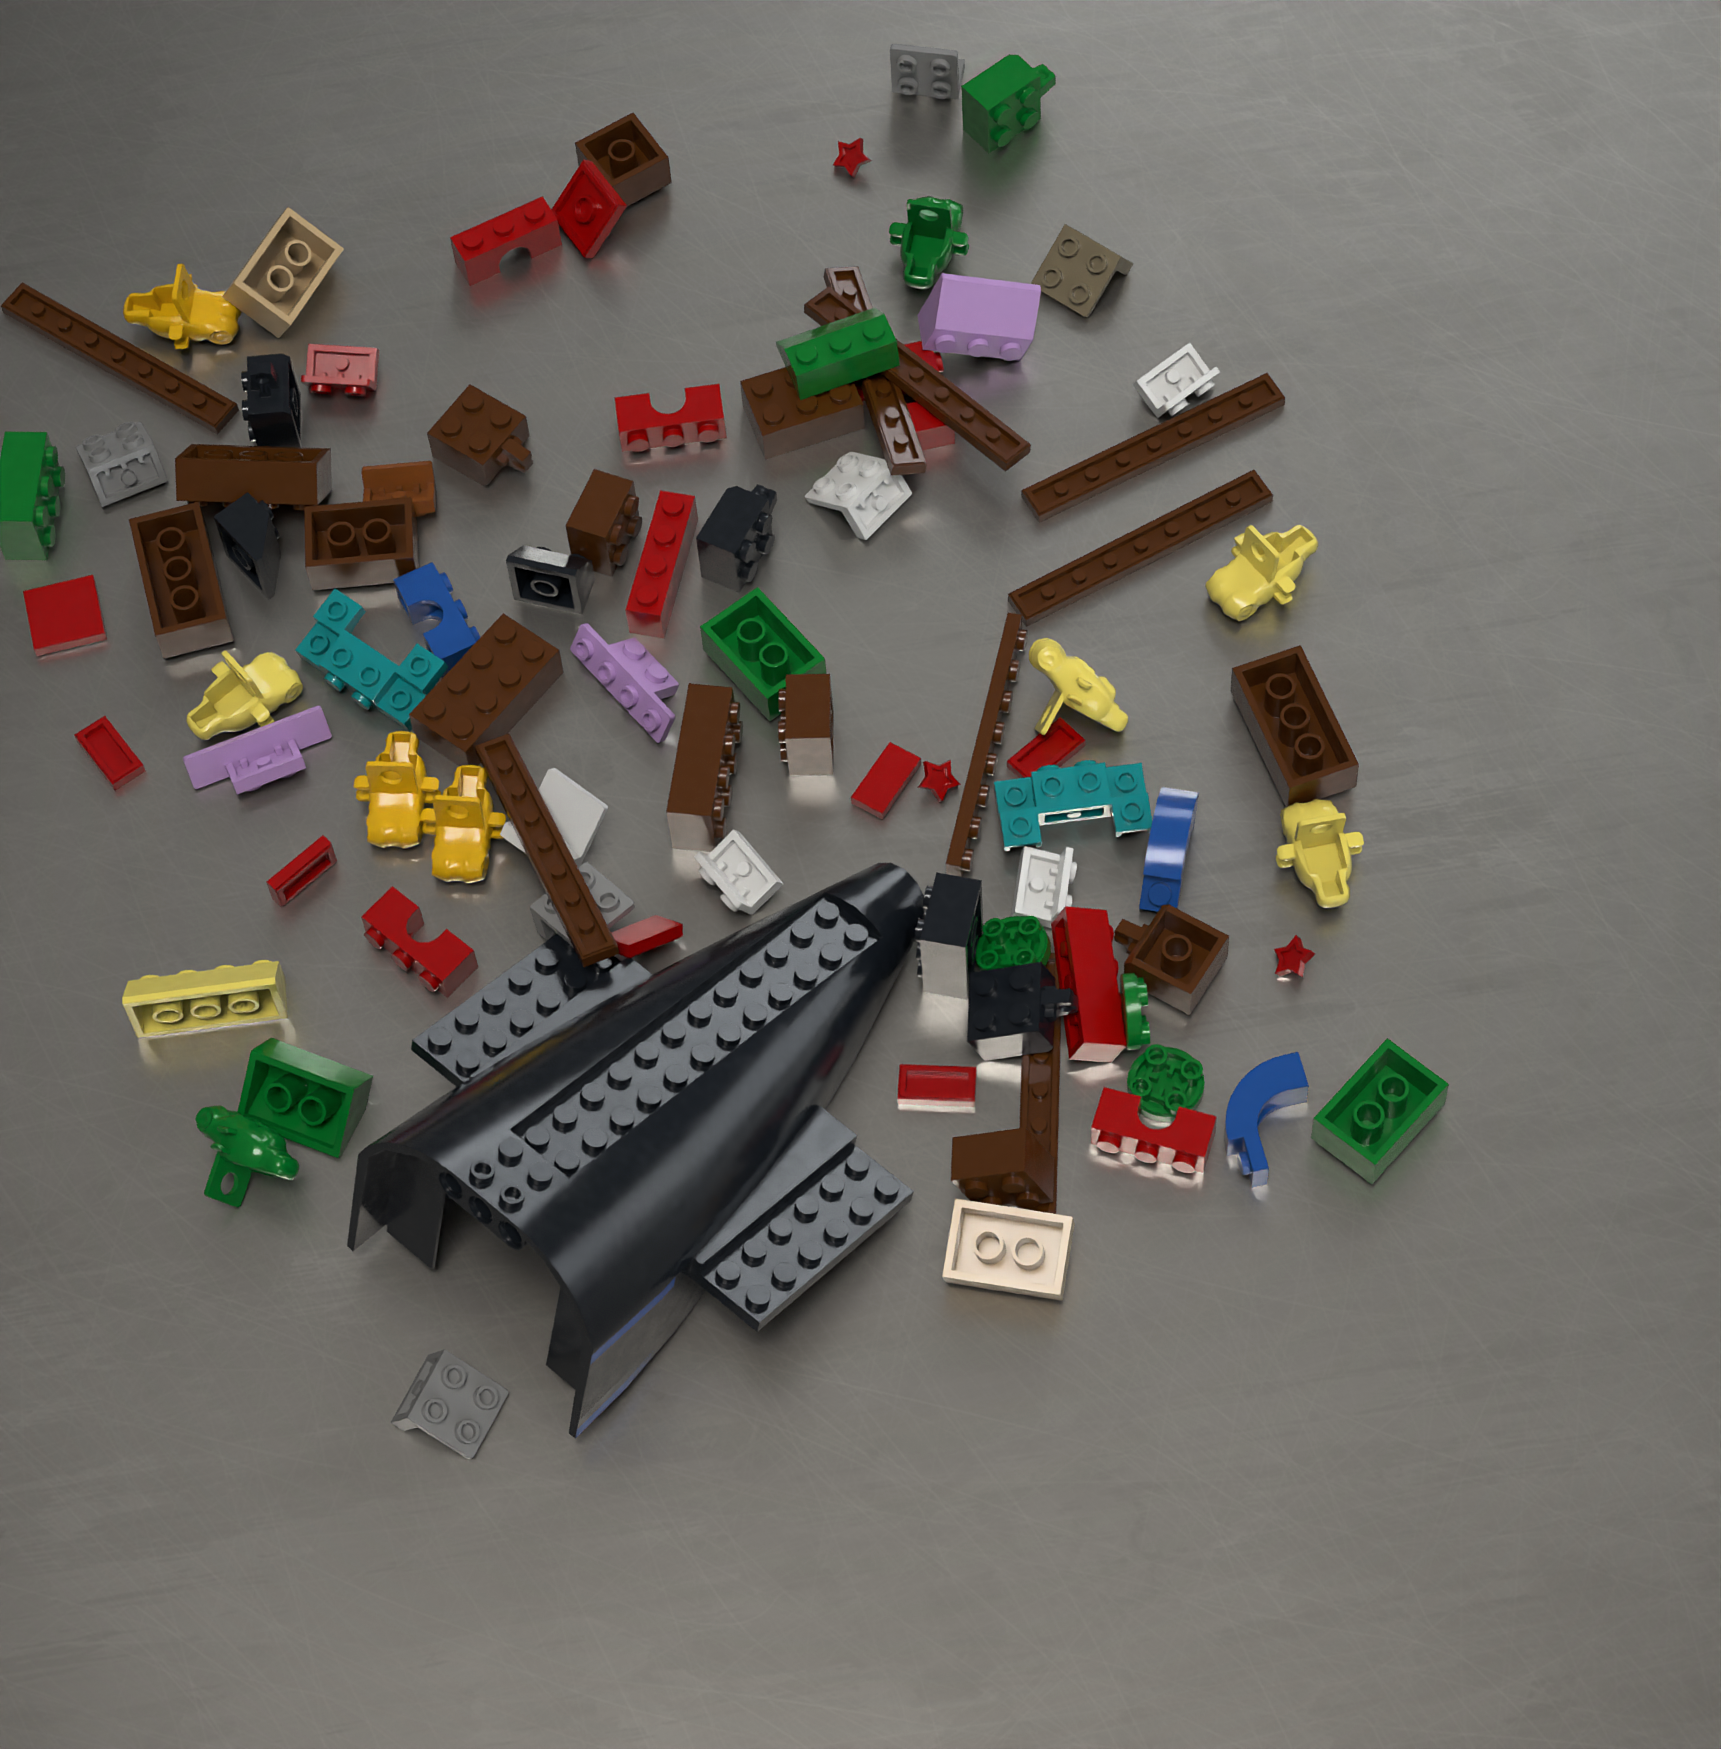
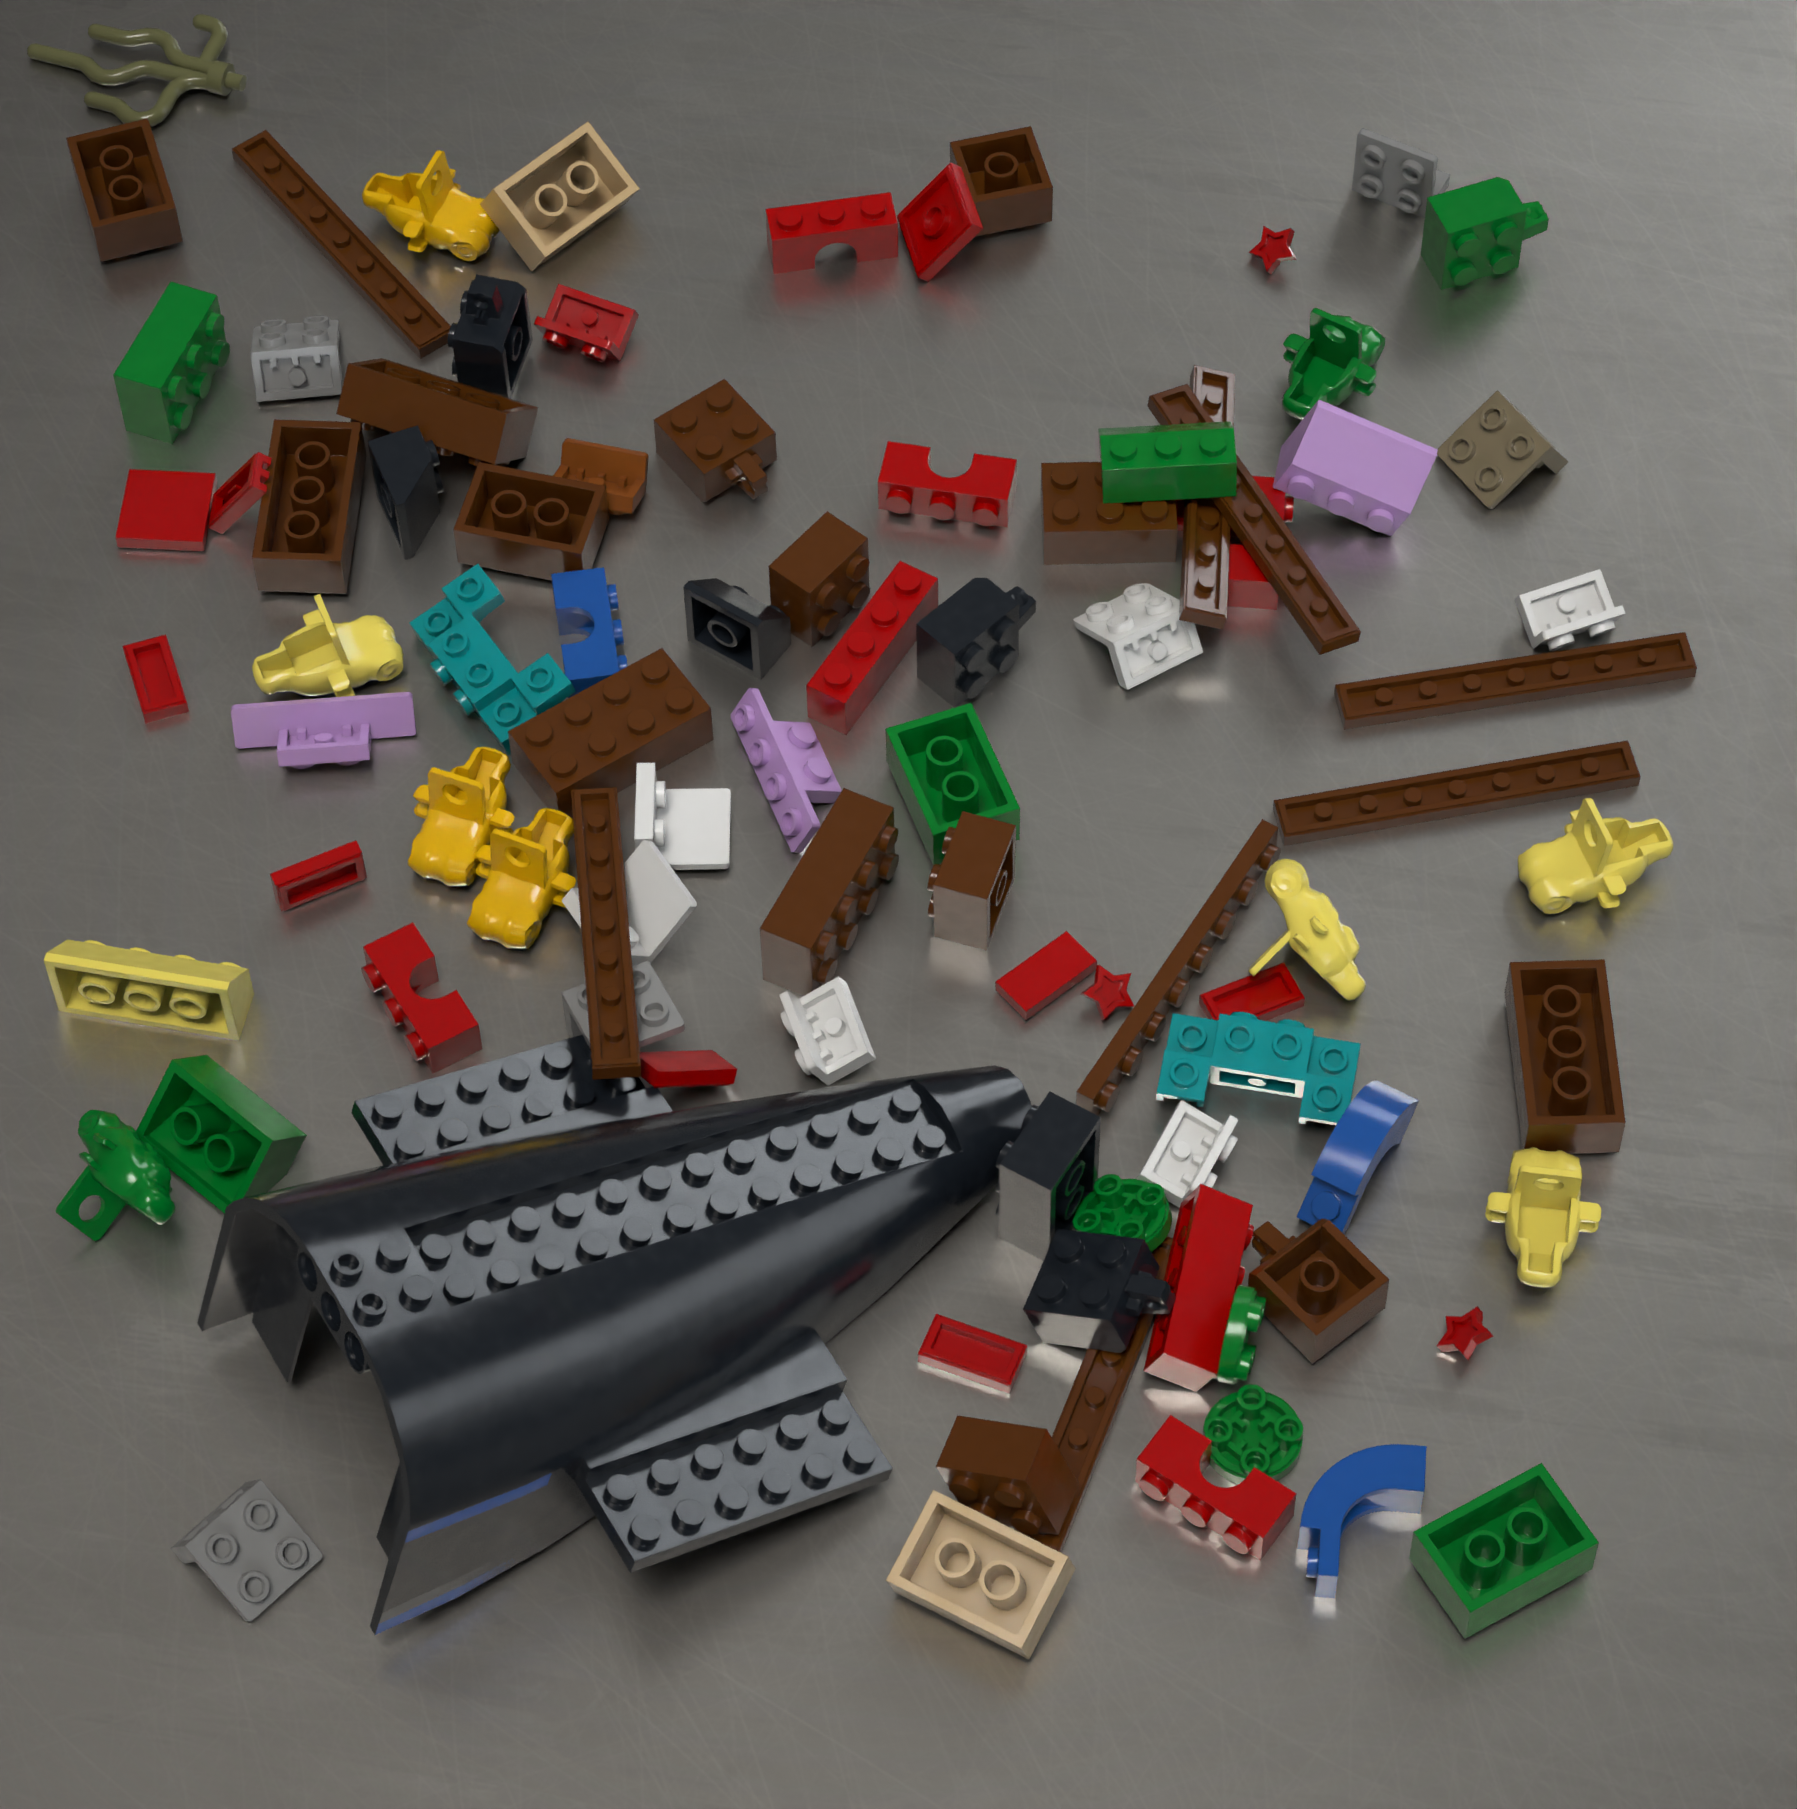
camera: 15 degrees right, 5 degrees down
none -> red tile [208,452,272,534]
none -> white bracket [634,763,731,870]

